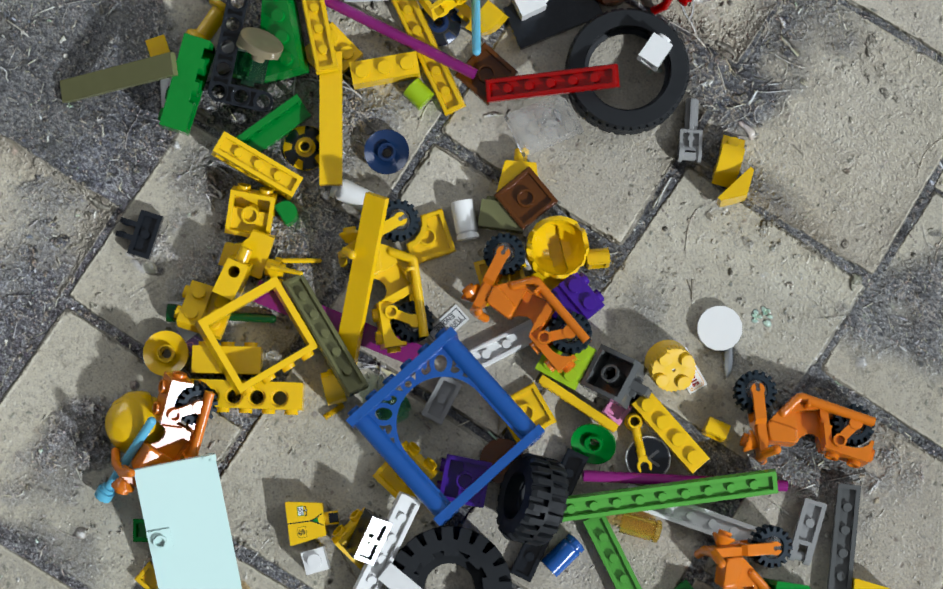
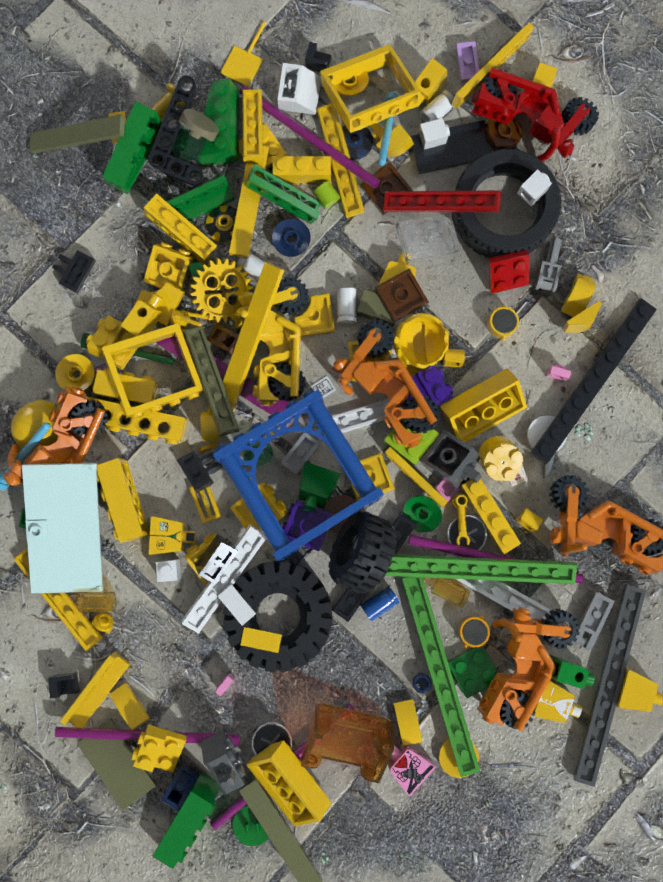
camera: 15 degrees right, 0 degrees up
none -> yellow brick [97,458,150,543]
none -> black hinge [177,450,222,493]
none -> yellow gear [189,258,253,323]
none -> yellow tile [189,486,222,524]
none -> reddish brown slope [207,324,239,357]
none -> green fence [244,164,321,224]
none -> green torso [298,462,341,512]
none -> yellow slope [439,368,527,442]
none -> pearl dark grey piece [458,615,490,648]
none -> piece [487,305,519,340]
none -> red plate [488,250,529,294]
none -> black plate [530,298,657,465]
none -> bright pink plate [546,364,571,381]

